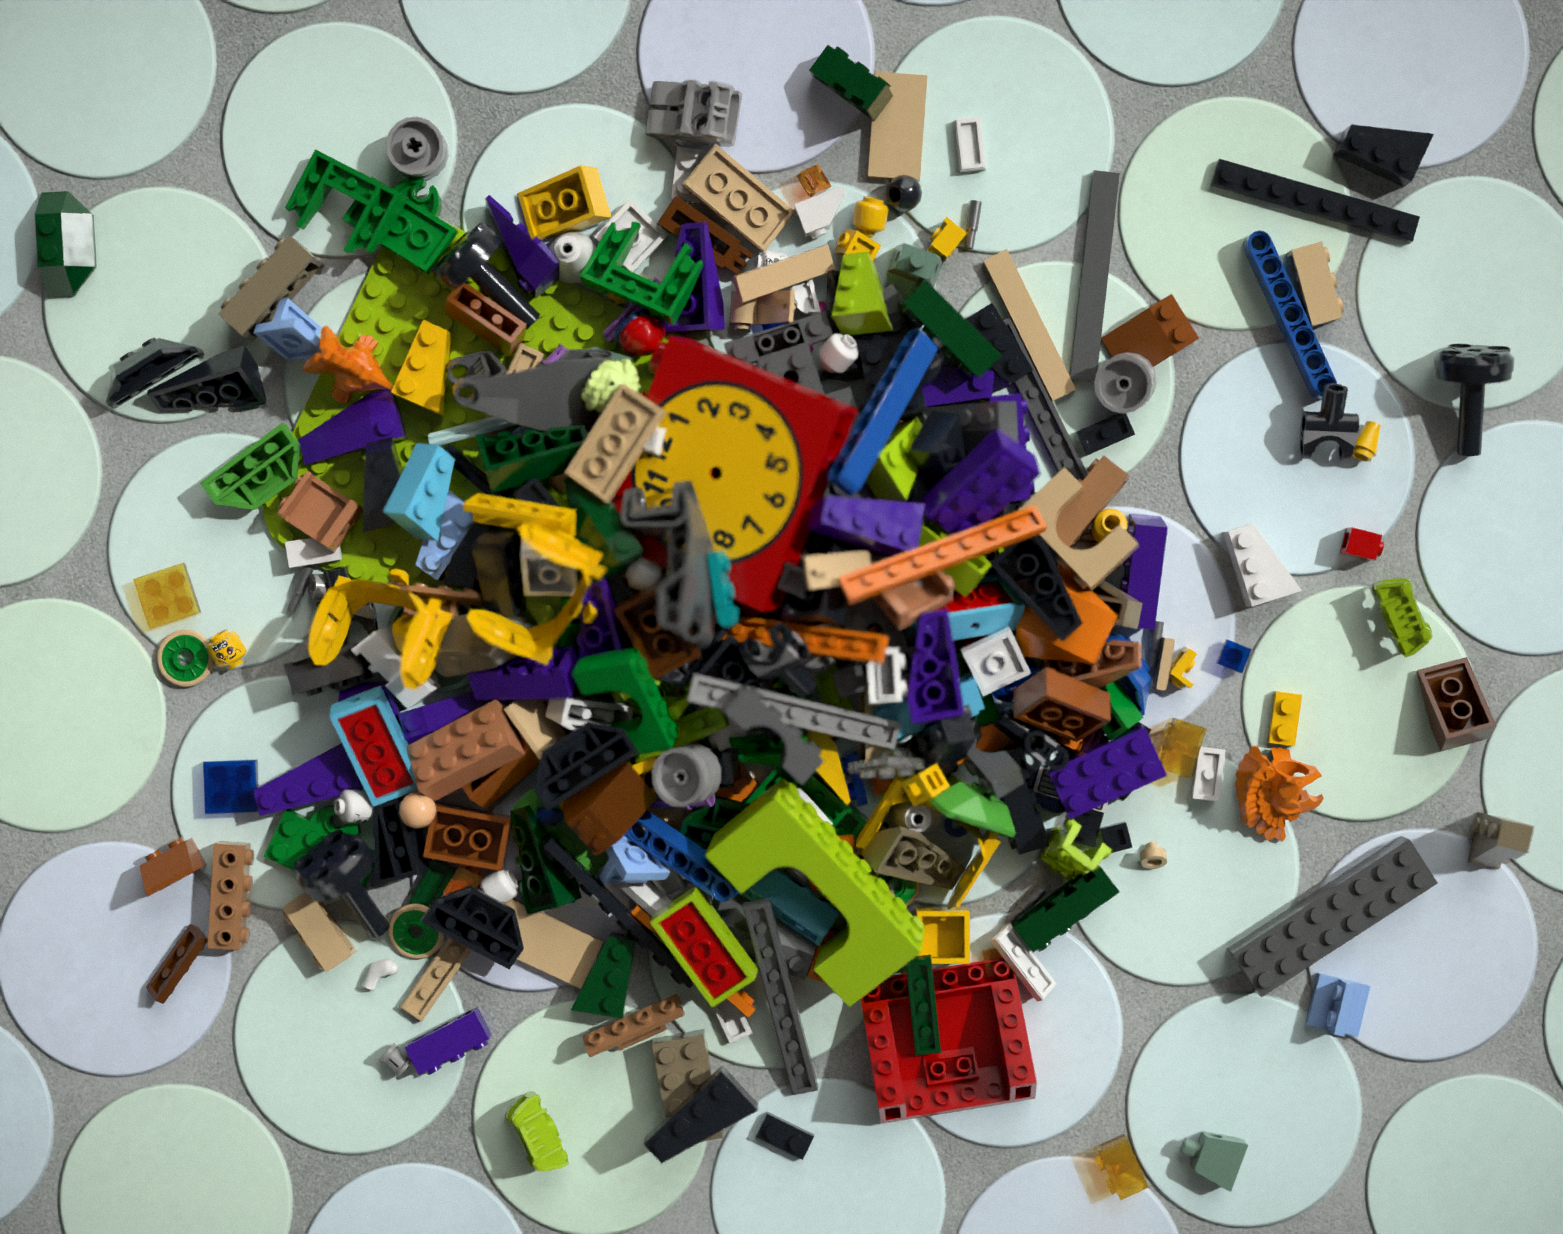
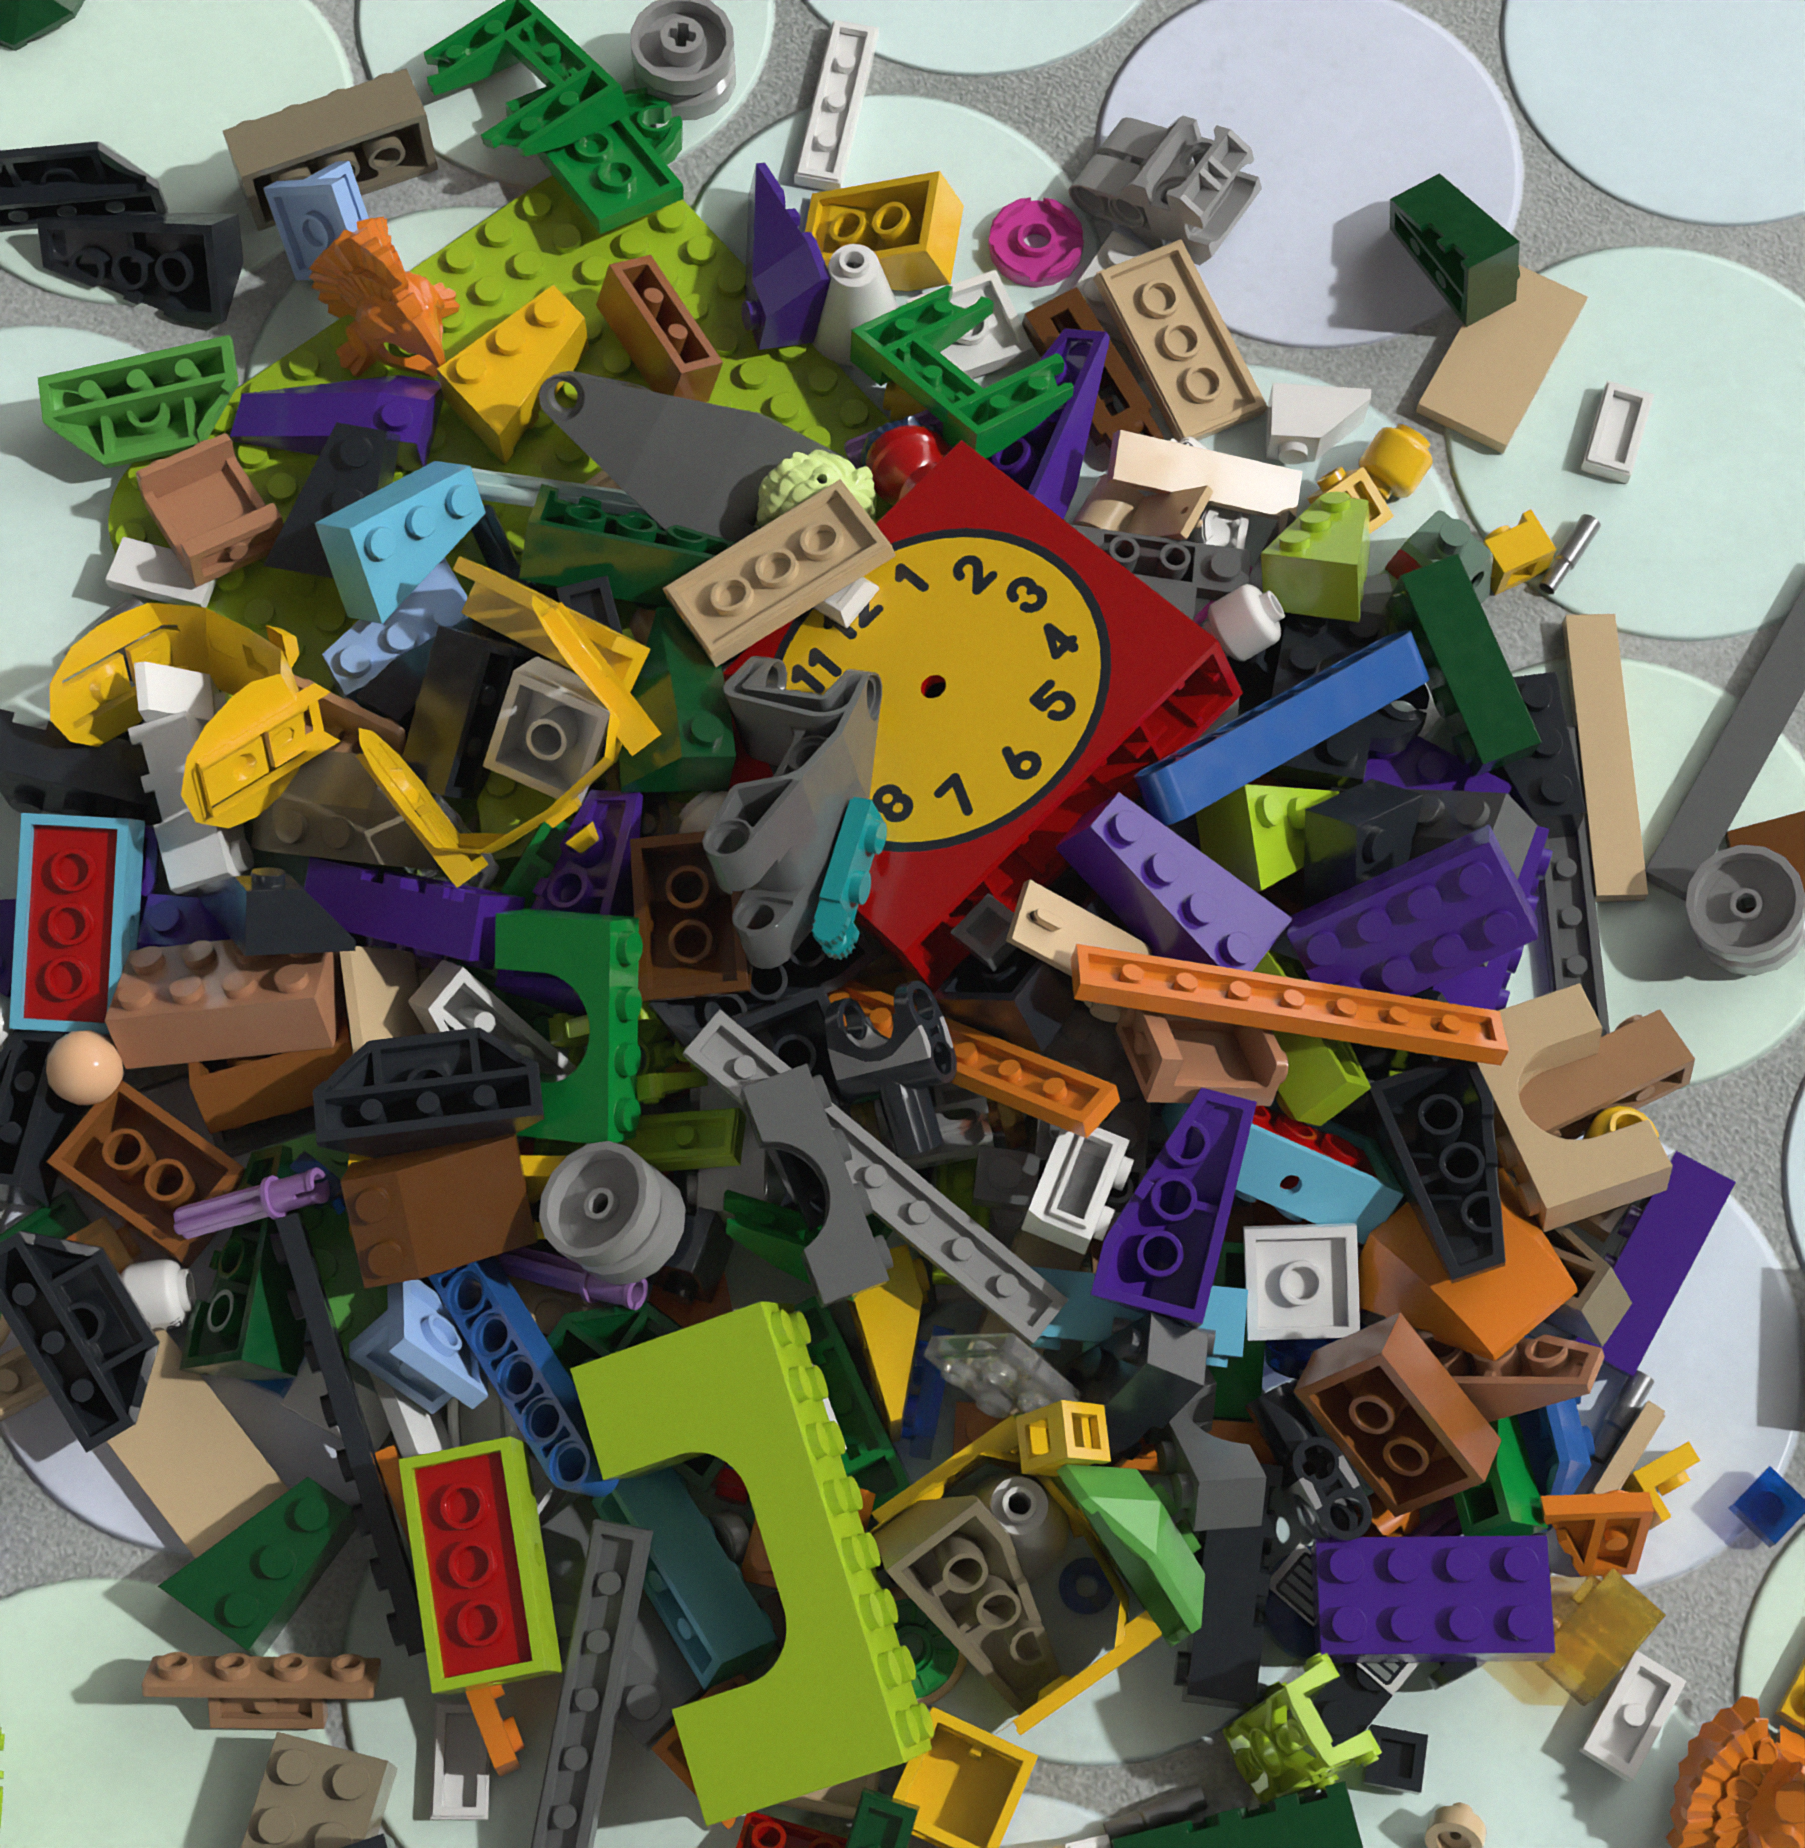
camera: 20 degrees right, 20 degrees down
black piece [430,221,540,330] -> none
clear orange plate [796,164,831,198] -> none
black piece [886,175,922,212] -> none
black plate [1076,413,1135,456] -> none
none -> white slope [134,661,229,726]
none -> medium lavender axle [173,1167,330,1239]
none -> black wedge [197,867,356,956]
none -> white tile [794,20,879,191]
none -> dark pink tile [988,197,1084,288]
none -> orange wing [1539,1490,1654,1576]

